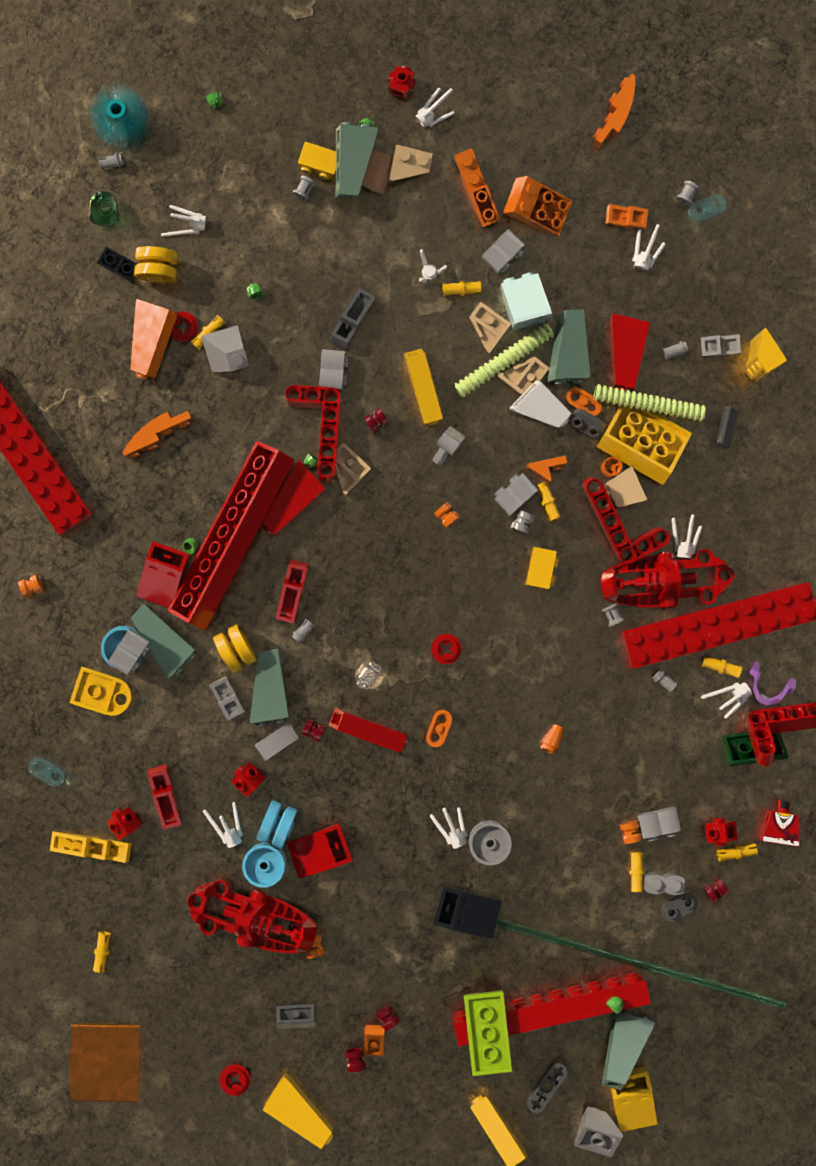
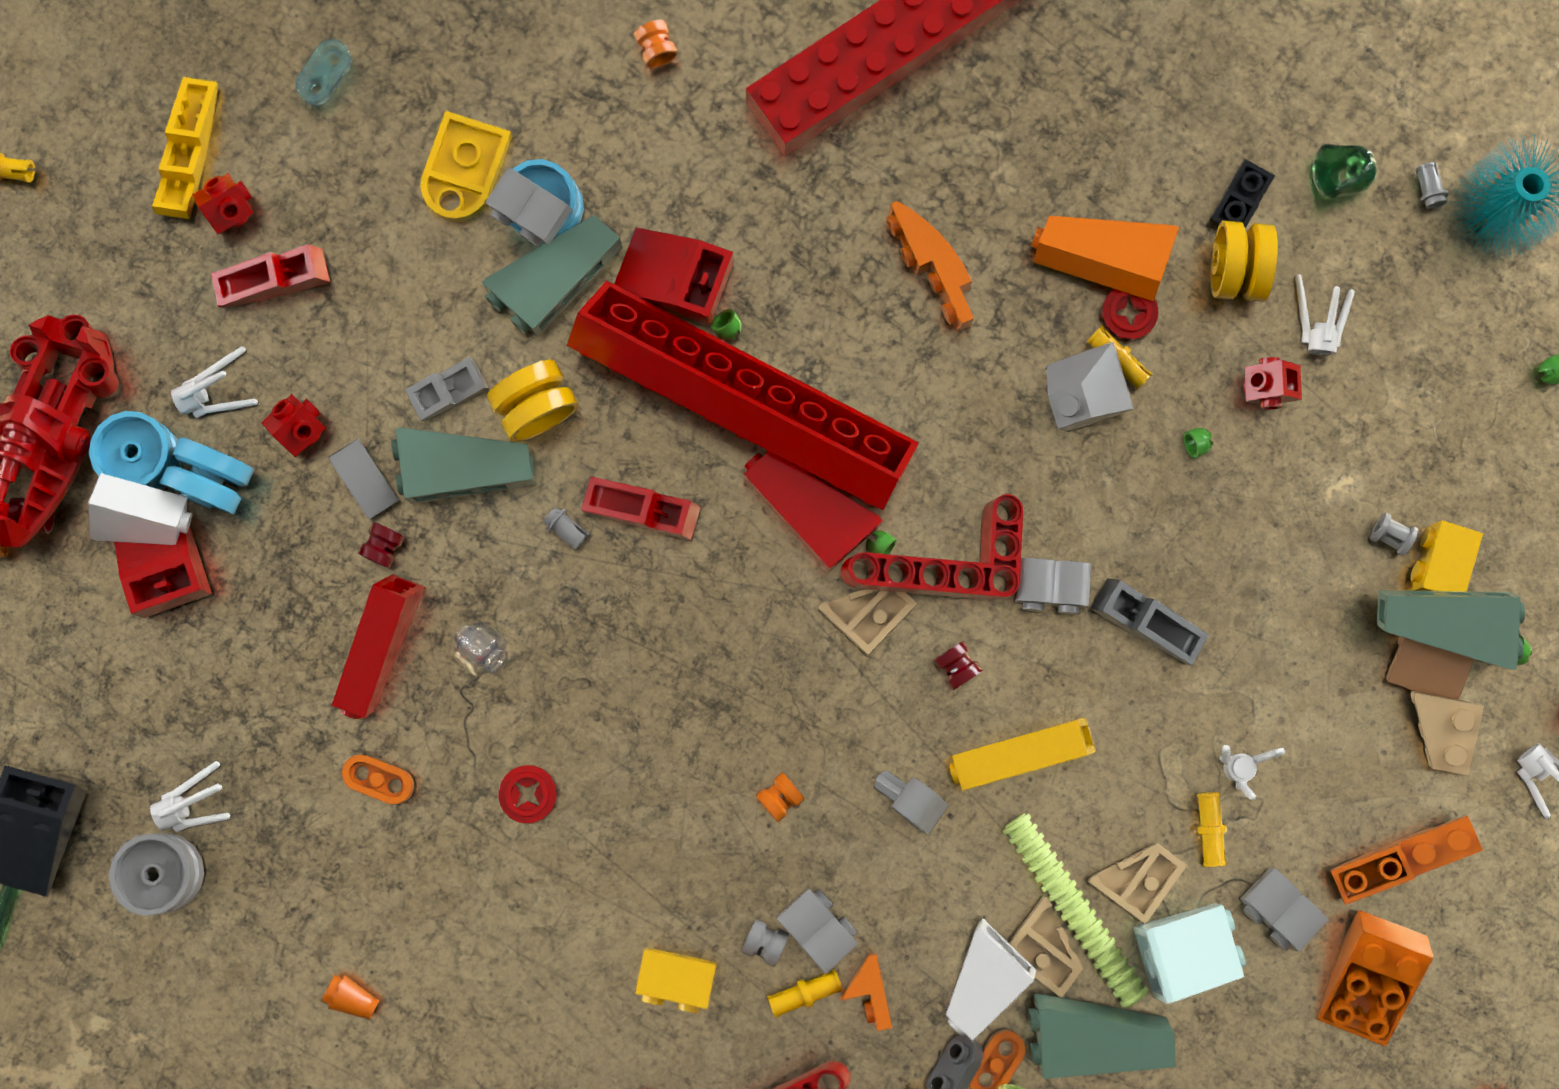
camera: 85 degrees right, 5 degrees down
none -> white slope [88,473,192,545]
none -> red brick [1243,357,1302,410]

